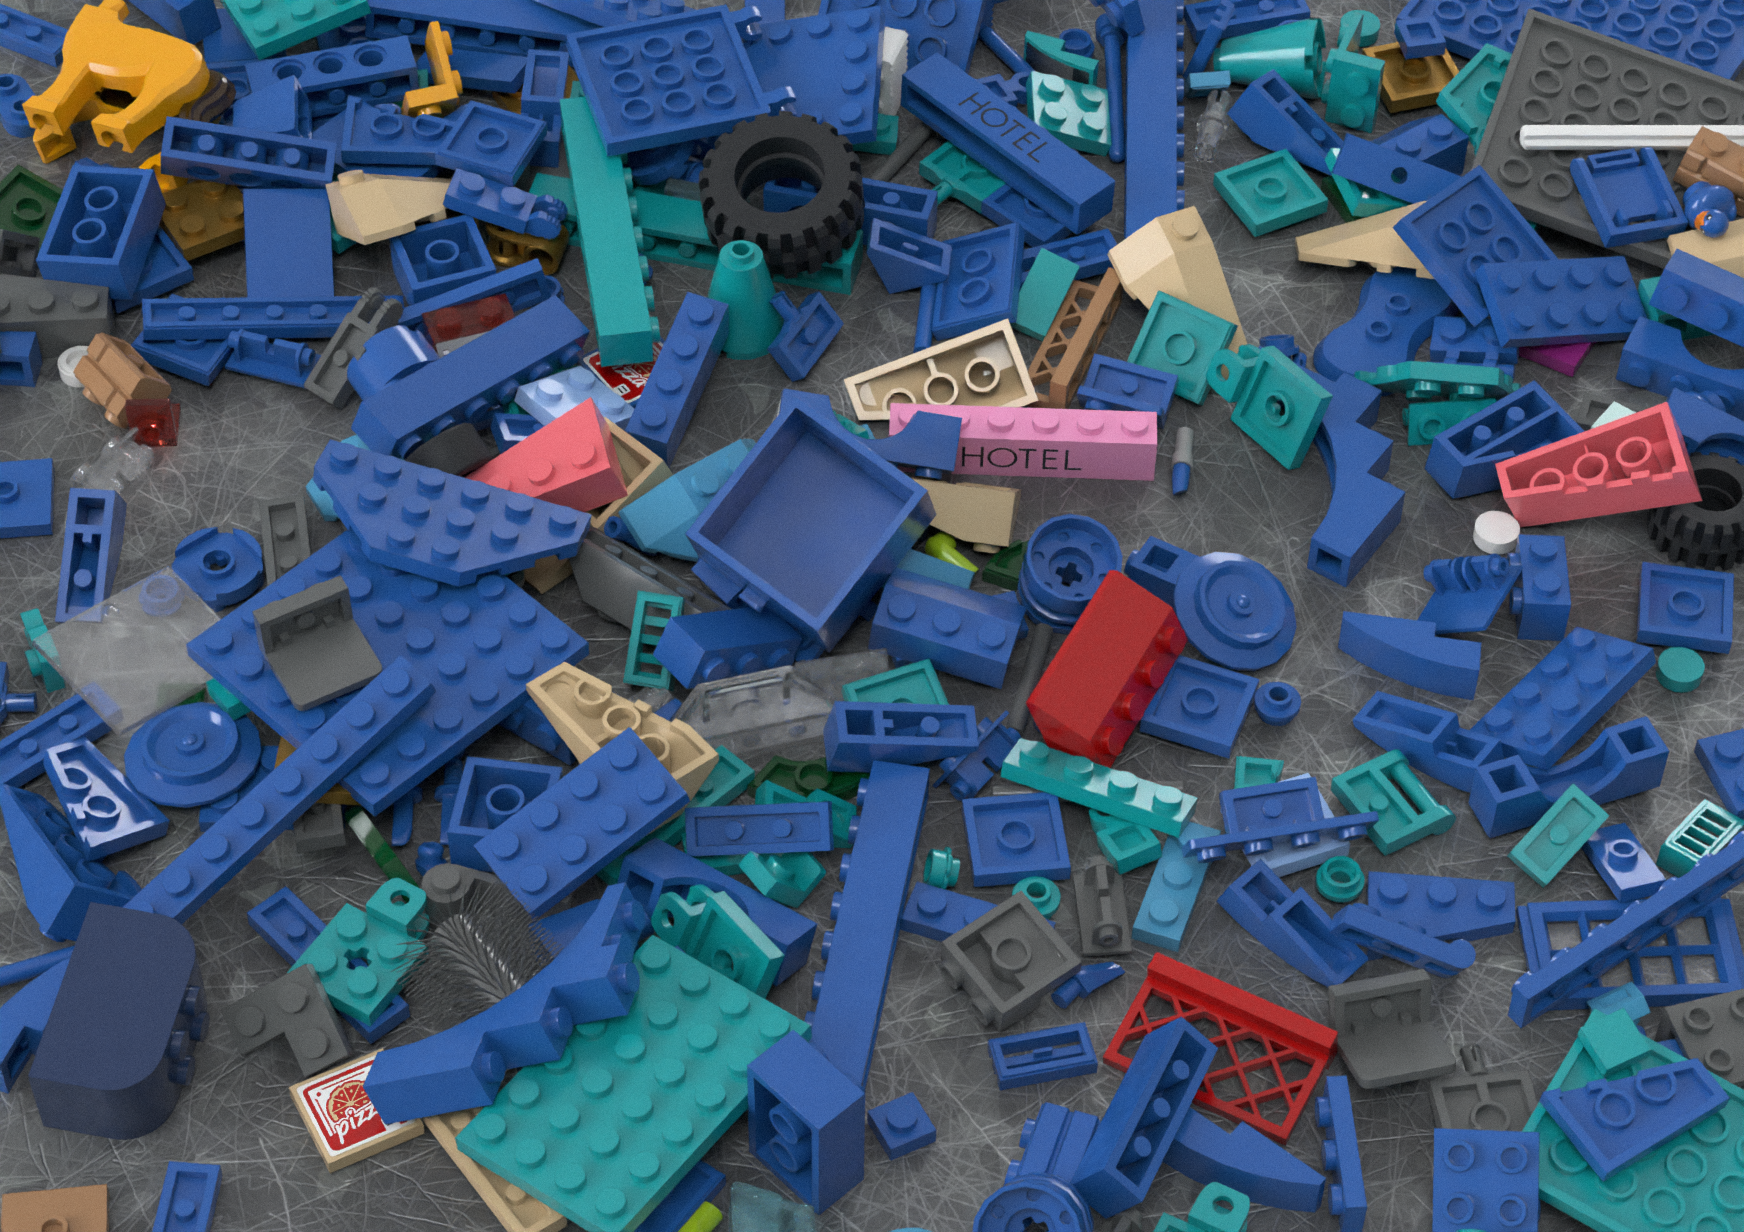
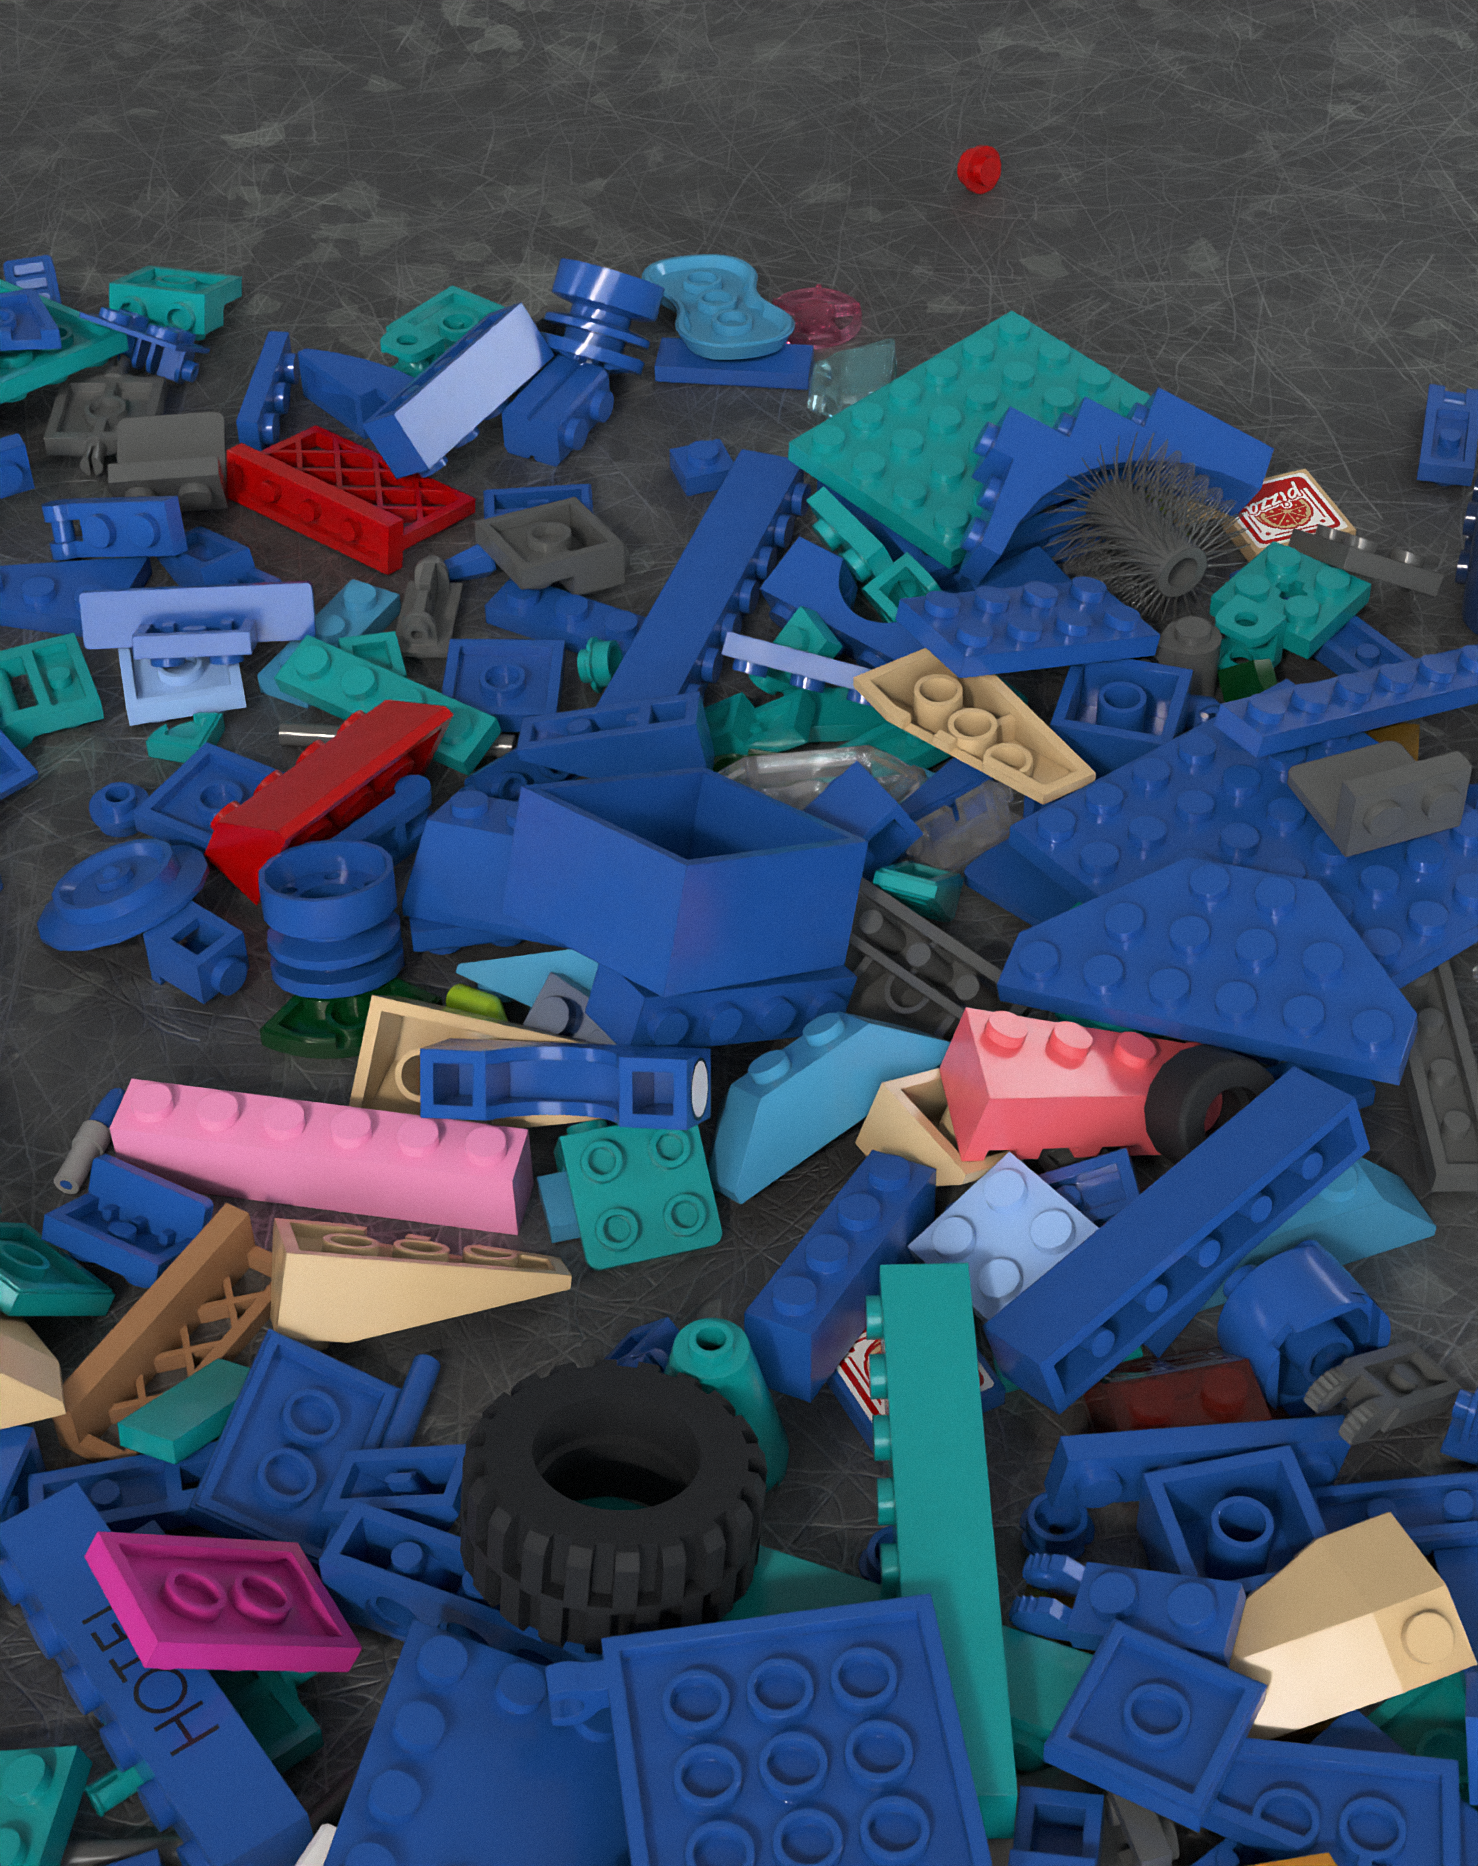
camera: 170 degrees left, 5 degrees down
blue brick [747,1030,865,1215] -> none
teal plate [1012,876,1061,920] -> none
none -> dark pink plate [84,1531,362,1673]

